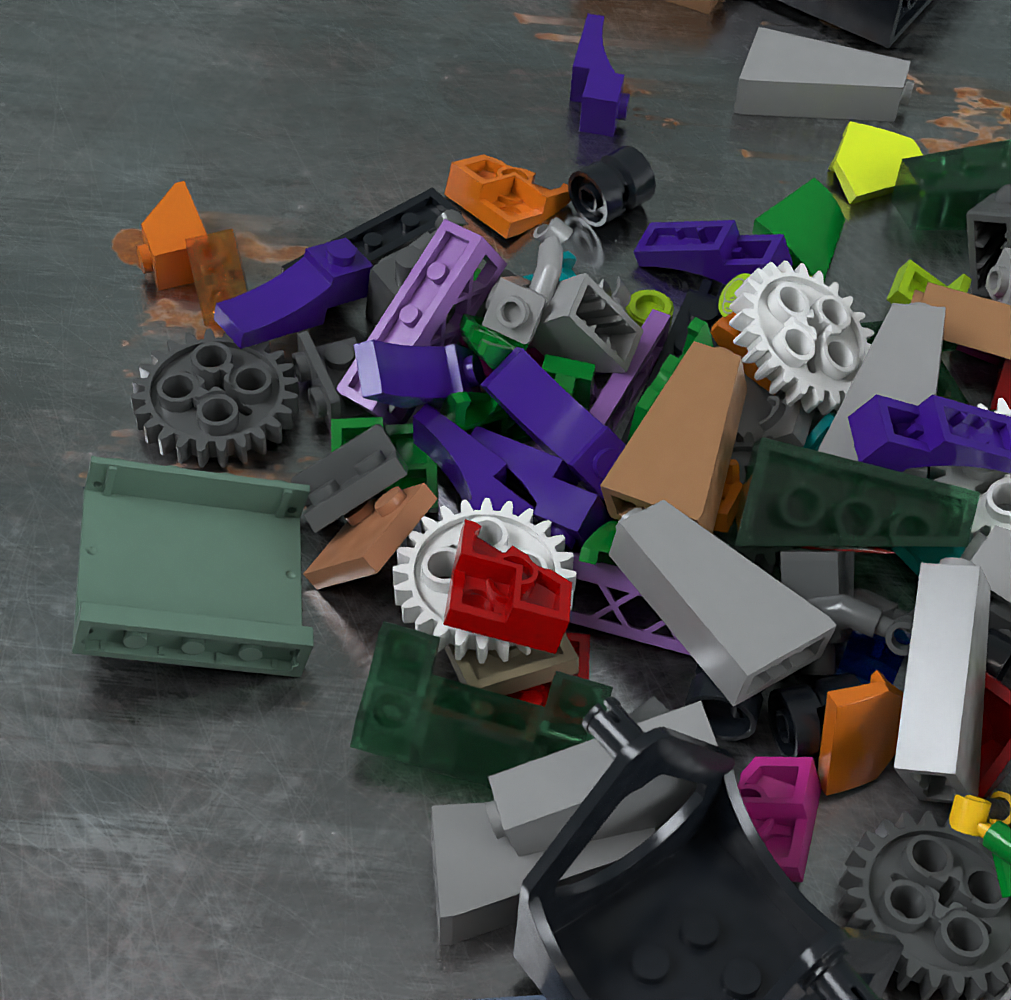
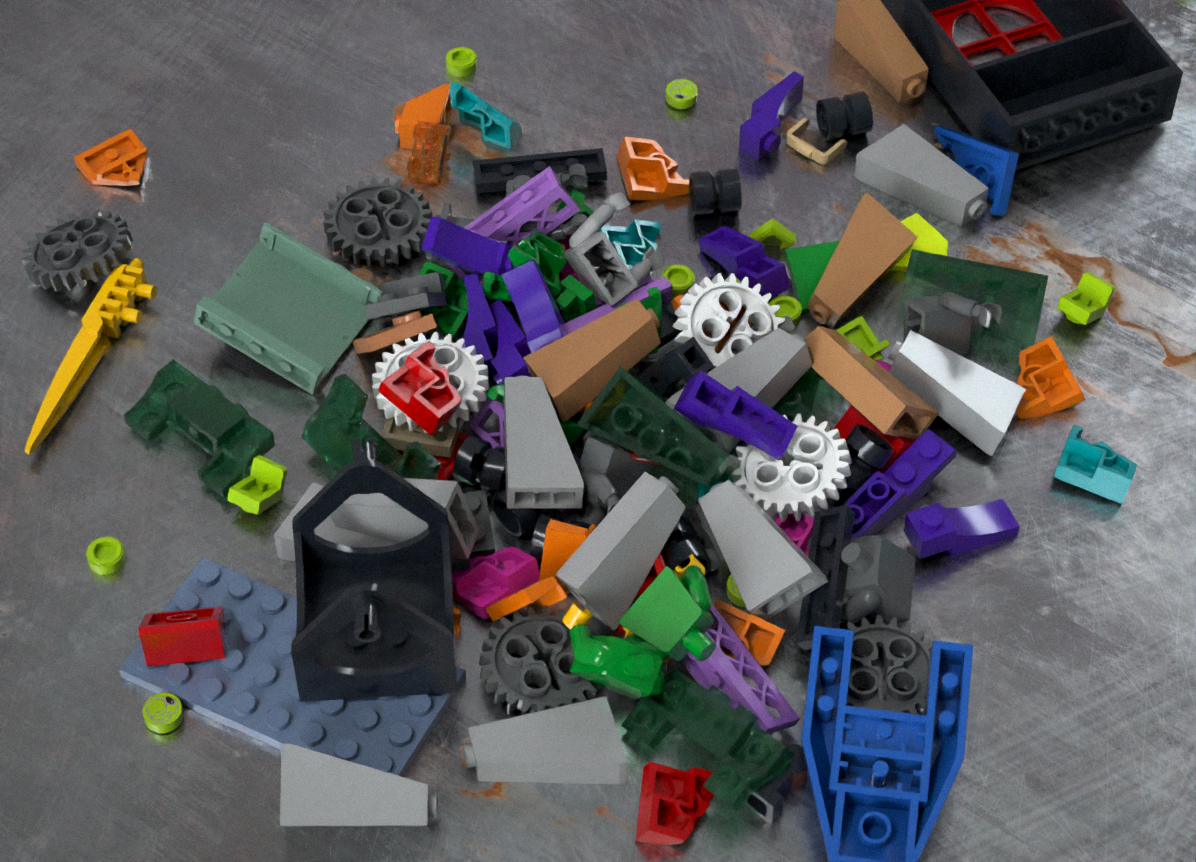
camera: 35 degrees right, 0 degrees up
dark purple slope [214,238,374,349] -> none
light grey bracket [482,275,548,344] -> none
none -> clear green bracket [123,359,275,498]
none -> lime bracket [227,455,287,515]
none -> lime tile [446,47,477,77]
none -> teal slope [450,81,523,149]
none -> black wheel [453,435,506,495]
none -> orange slope [485,576,570,621]
none -> black leg [641,336,714,396]
none -> lime tile [666,79,698,109]
none -> lime tile [749,218,796,249]
none -> tan piece [786,117,847,165]
none -> medium nougat slope [806,192,917,329]
none -> black wheel [816,91,873,141]
none -> blue wing [934,126,1019,215]

